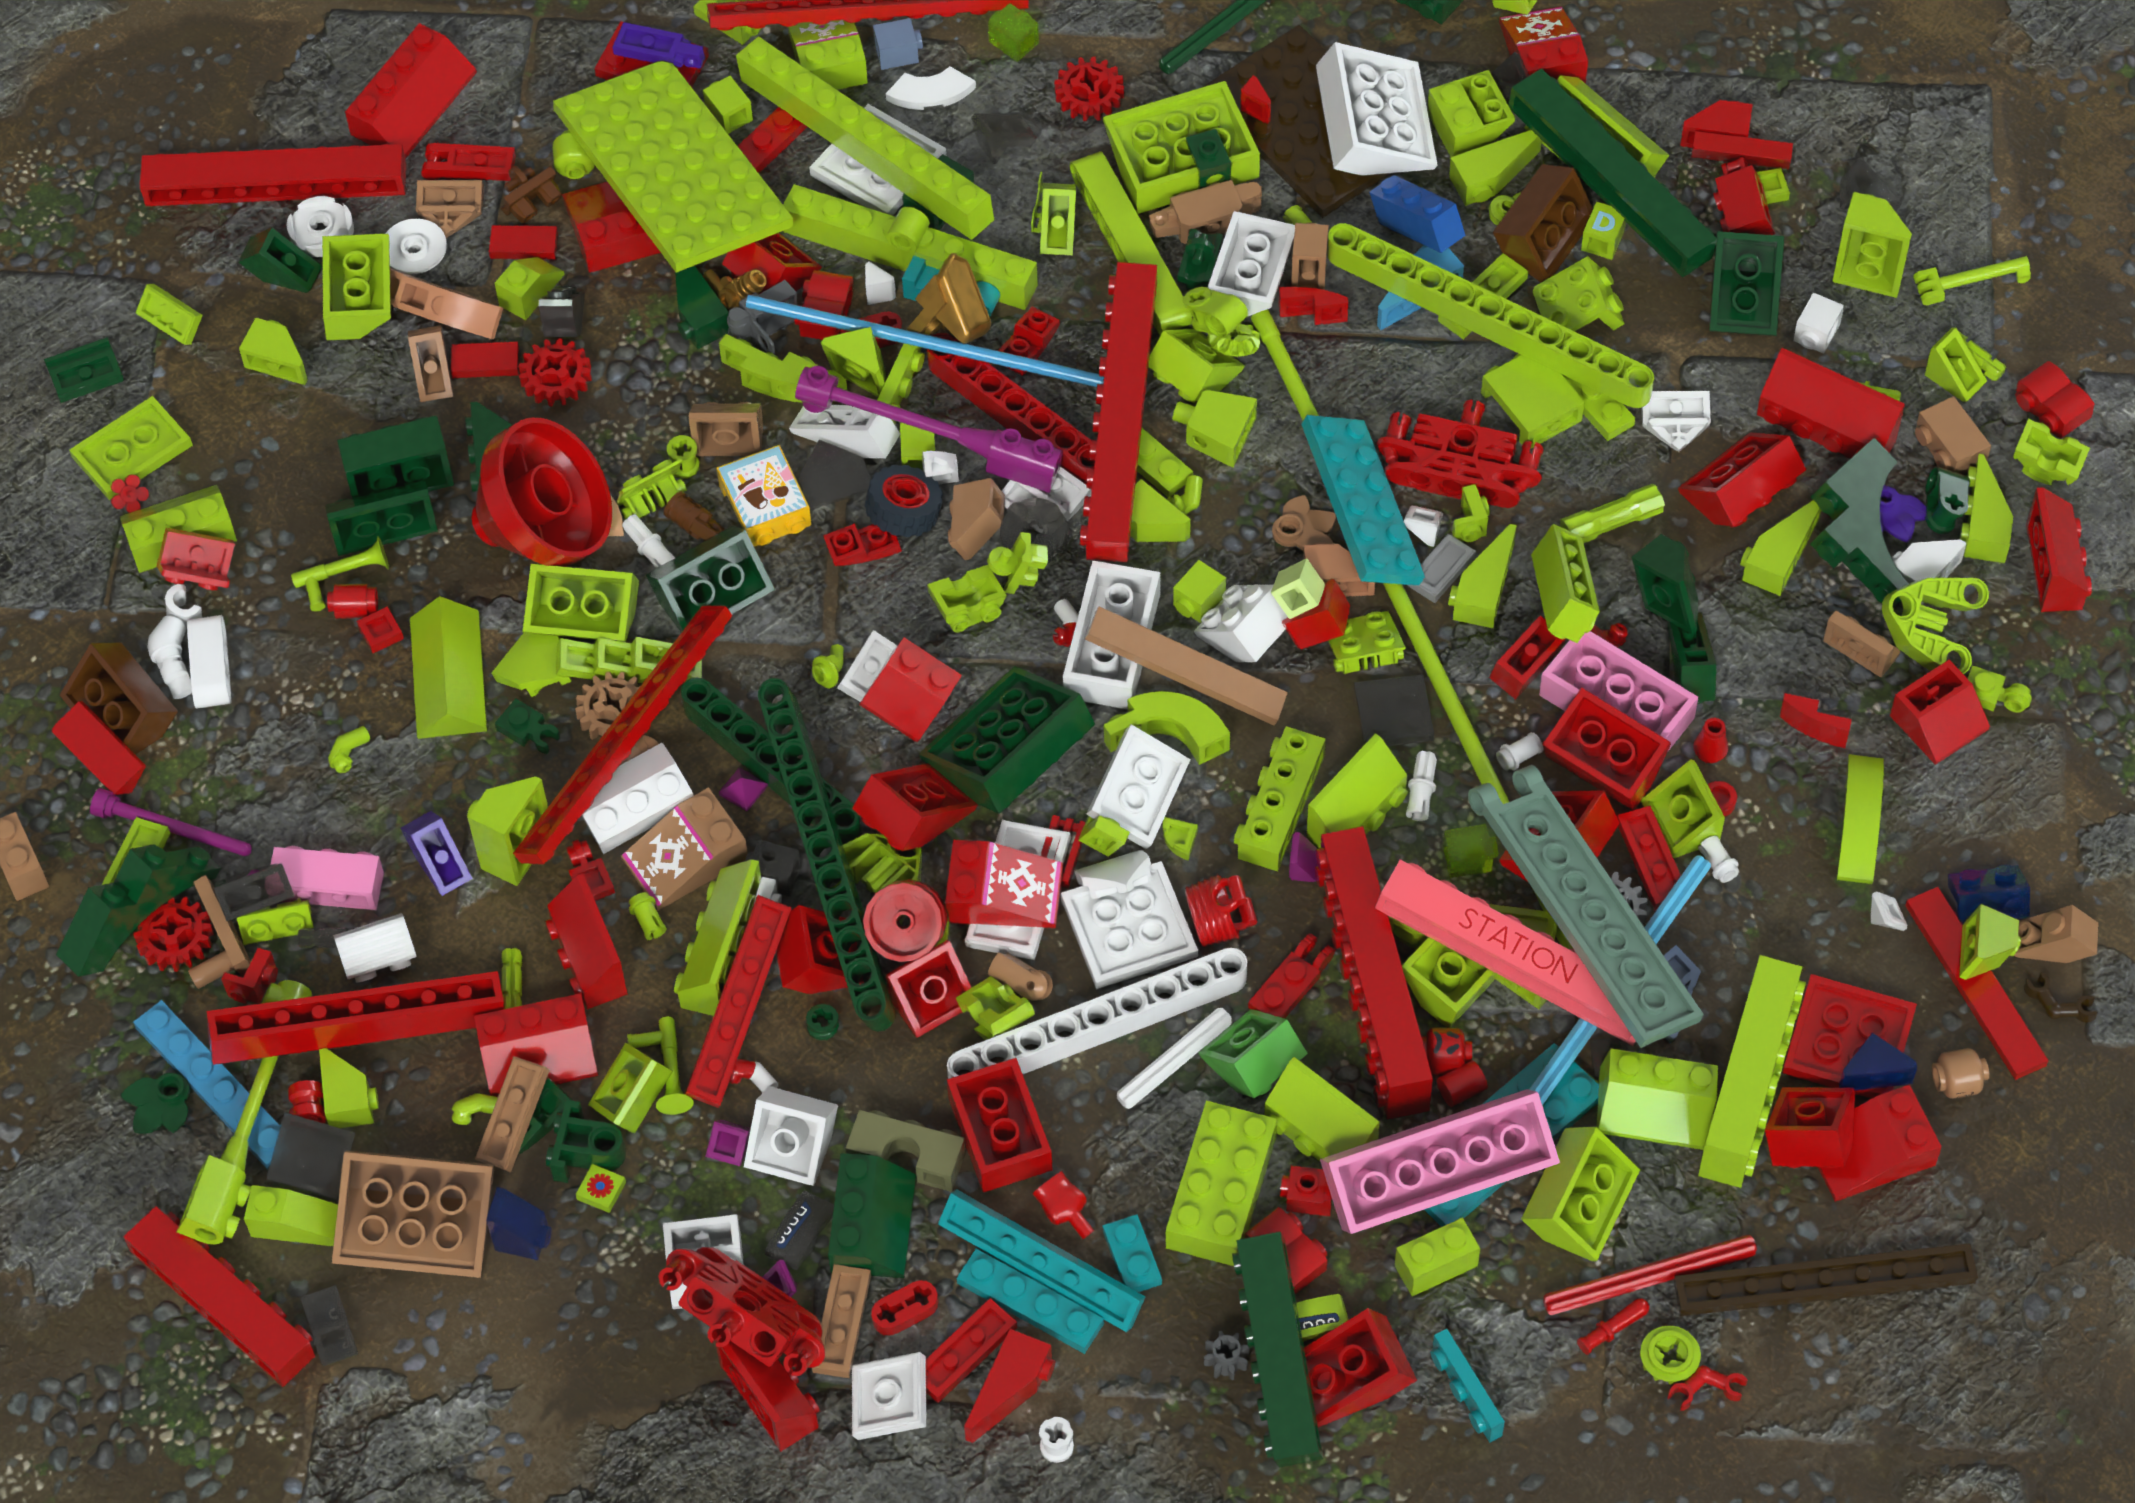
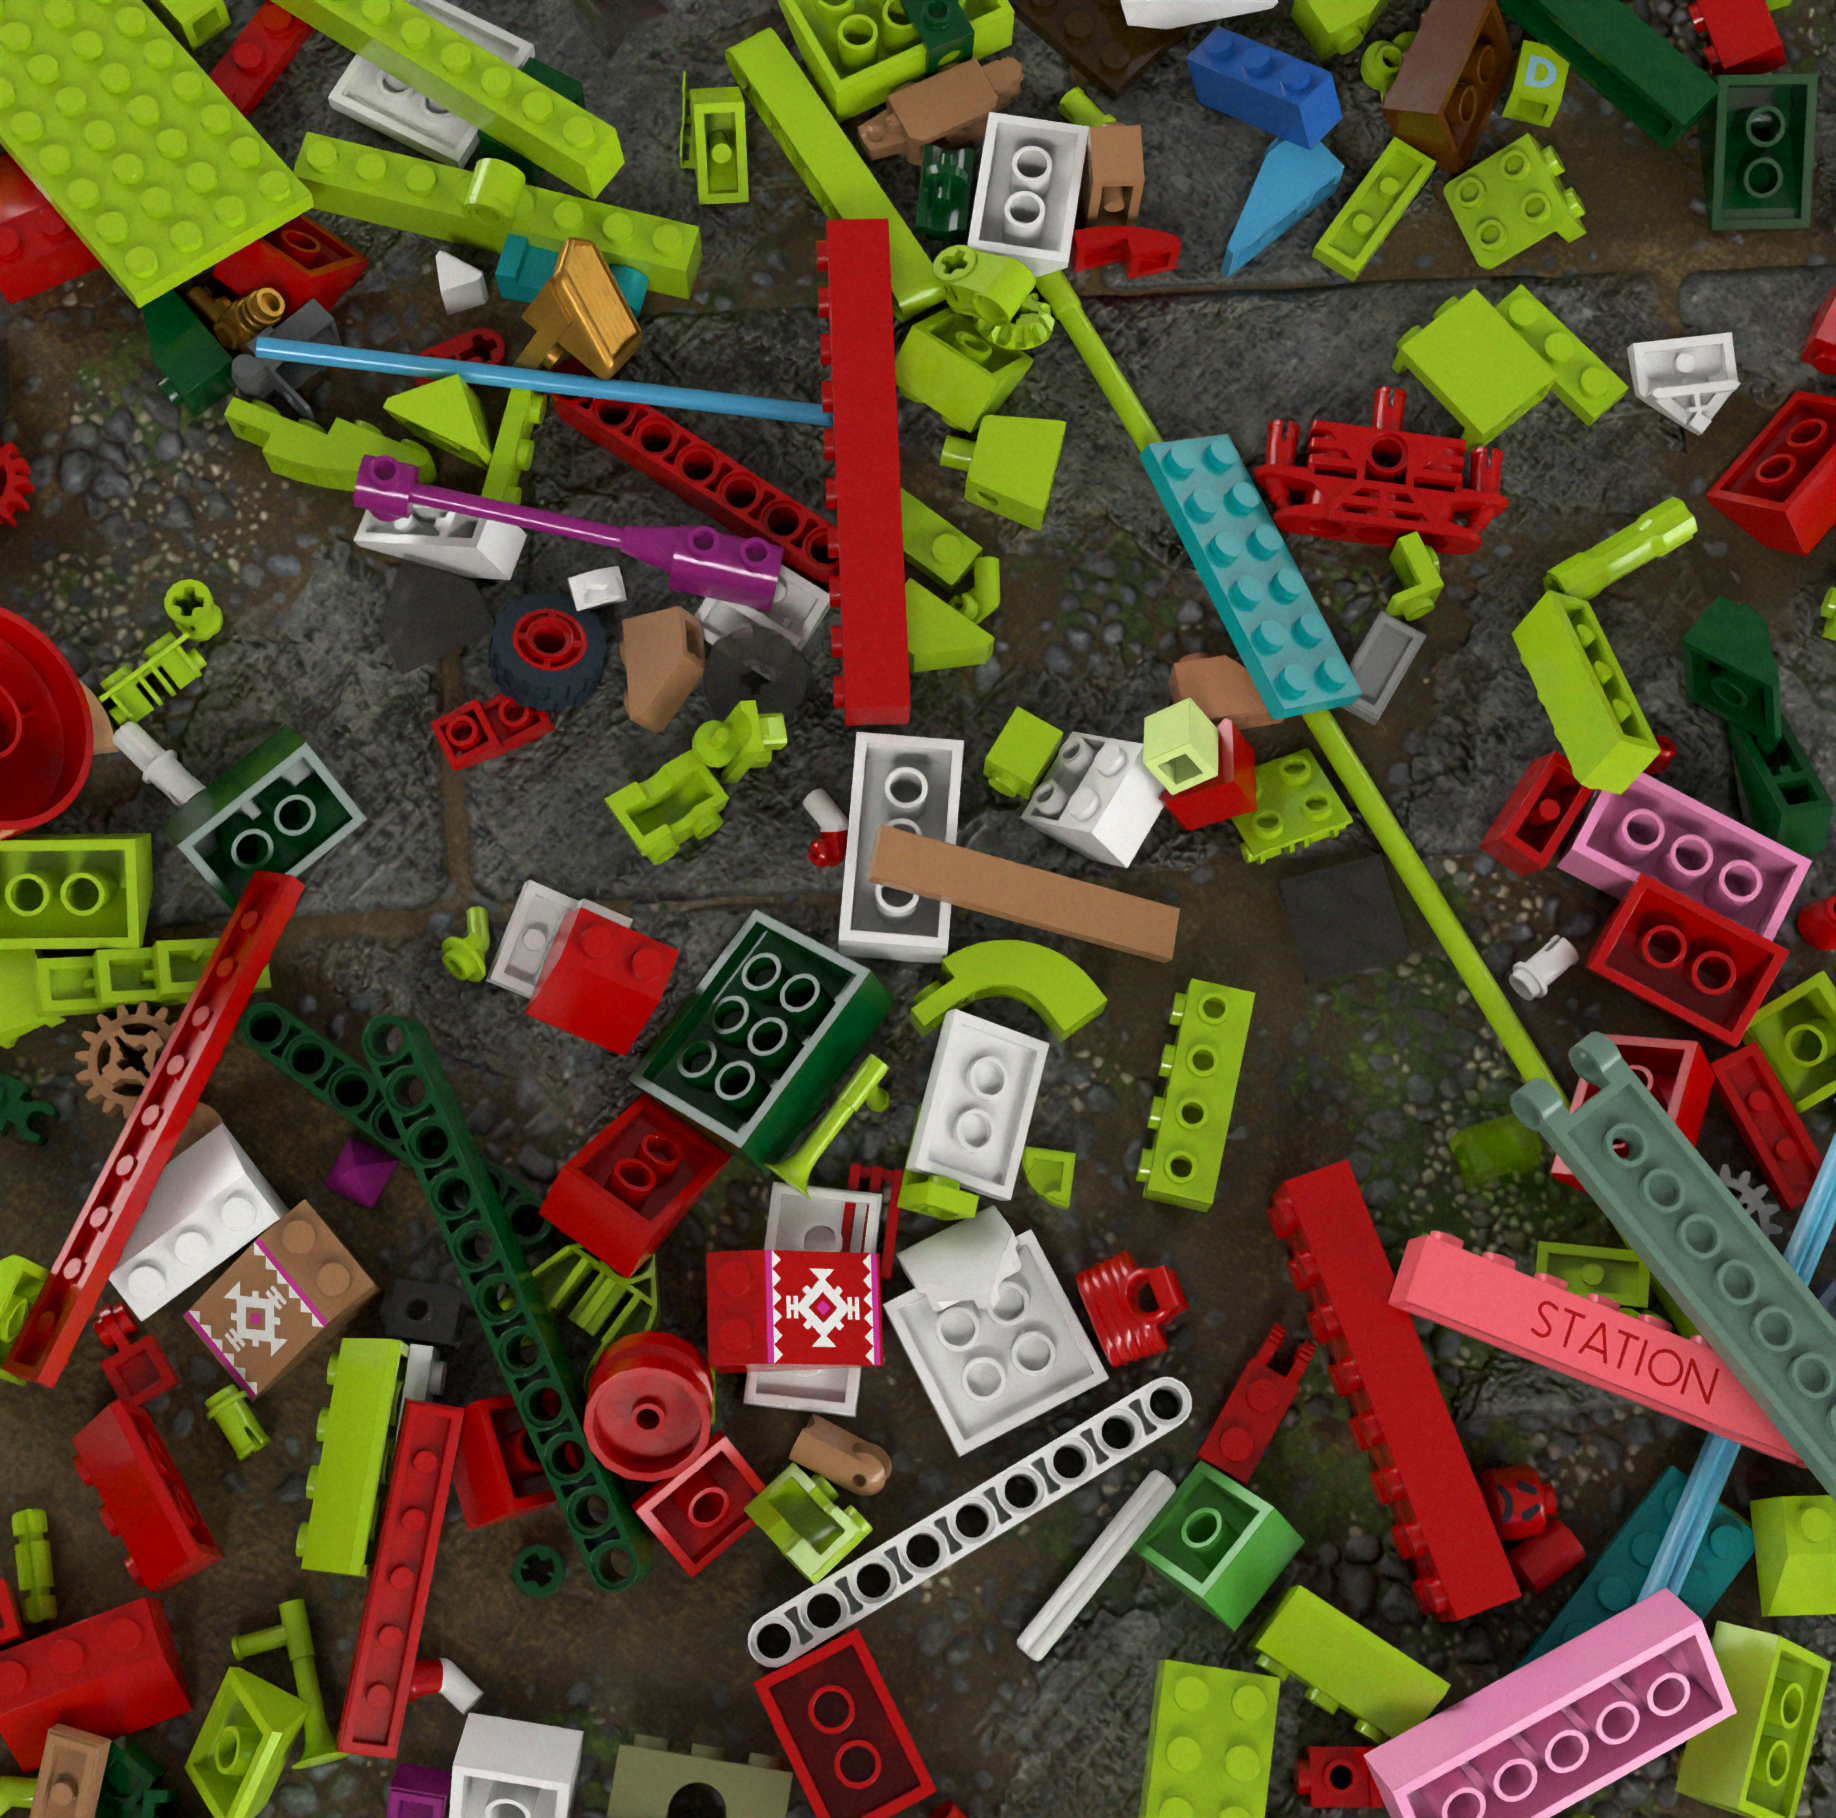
camera: 15 degrees left, 15 degrees up
reddish brown hinge [664,491,726,541] -> none
medium nougat slope [689,402,763,456] -> none
panel [716,445,811,547] -> none
red brick [794,270,854,340] -> none
lime brick [900,423,936,471] -> none
red slope [998,306,1060,376] -> none
medium nougat plate [1272,495,1336,551] -> none
magenta slope [1289,832,1318,882] -> none
lime slope [1307,733,1408,848] -> none
lime beam [1327,223,1654,408] -> none
lime slope [1402,937,1497,1028] -> none
white slope [1404,505,1443,547] -> none
white axle [1406,751,1437,821] -> none
lime slope [1448,524,1517,628] -> none
none -> lime piece [764,1053,891,1199]

